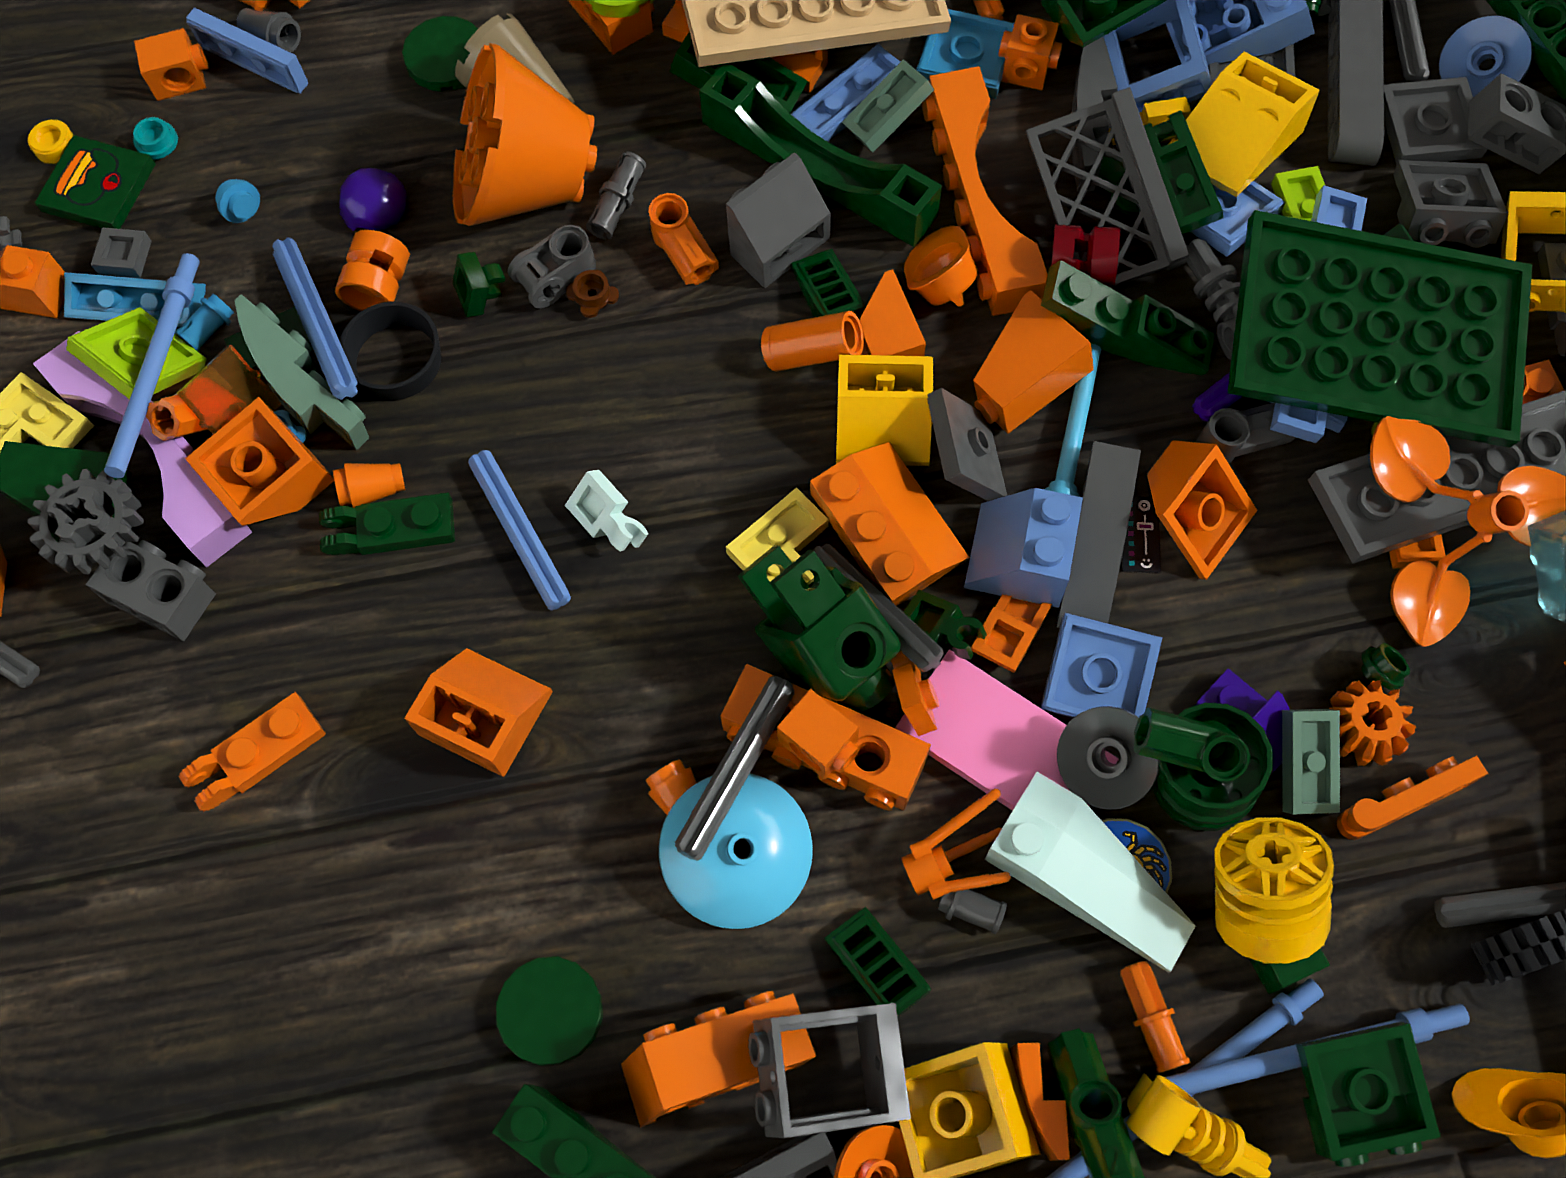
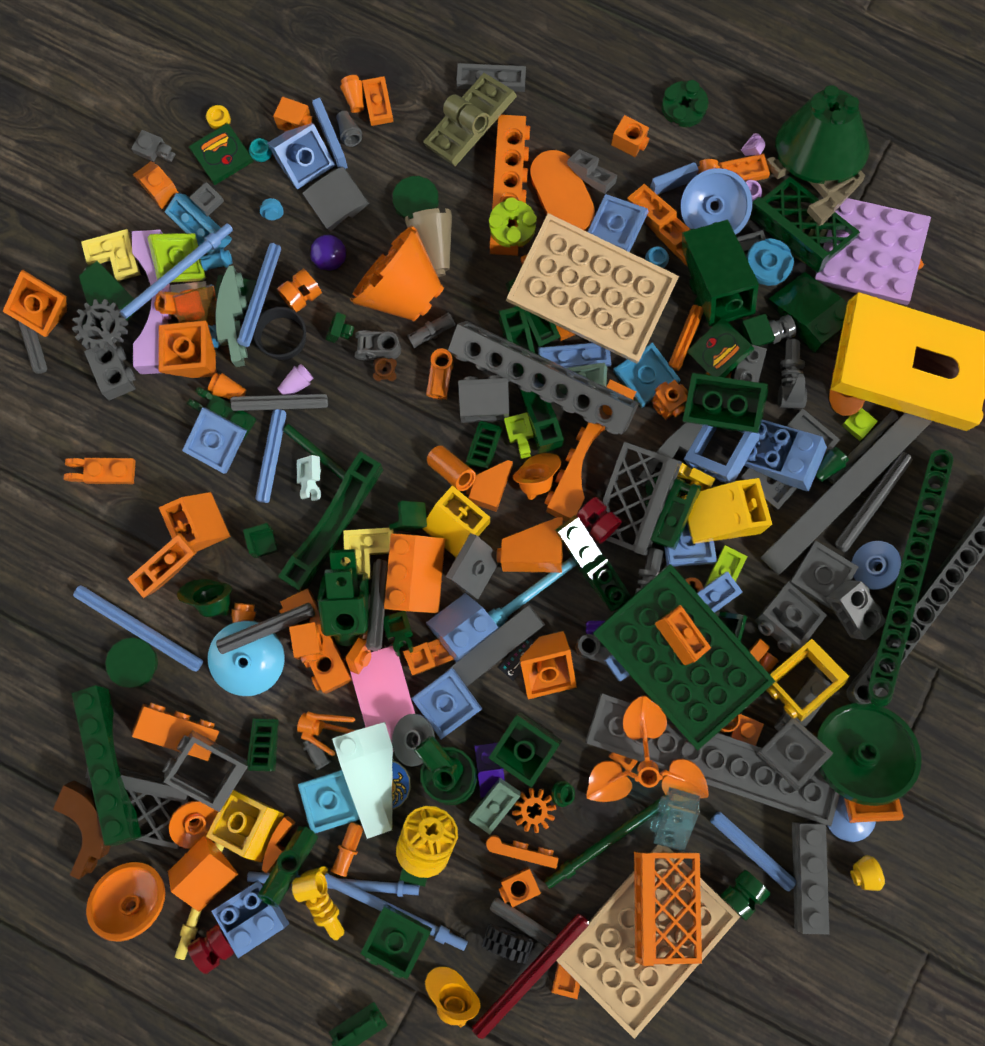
camera: 35 degrees right, 10 degrees up
none -> medium blue axle [73,586,203,672]
none -> orange slope [128,533,196,598]
none -> dark green piece [177,579,232,617]
none -> medium blue tile [182,408,247,474]
none -> dark grey axle [231,394,328,411]
none -> dark green panel [243,523,279,558]
none -> medium blue slope [267,123,336,189]
none -> lavender cone [277,364,314,395]
none -> dark green arch [278,451,383,592]
none -> dark green bar [283,424,347,480]
none -> medium azure tile [298,770,360,833]
none -> dark grey slope [303,166,369,231]
none -> dark green panel [389,501,427,532]
none -> dark grey brick [448,321,639,435]
none -> dark green slope [489,712,563,788]
none -> orange brick [498,867,541,908]
none -> lime plate [504,413,533,459]
none -> dark green bar [543,795,674,889]
none -> orange slope [655,605,711,665]

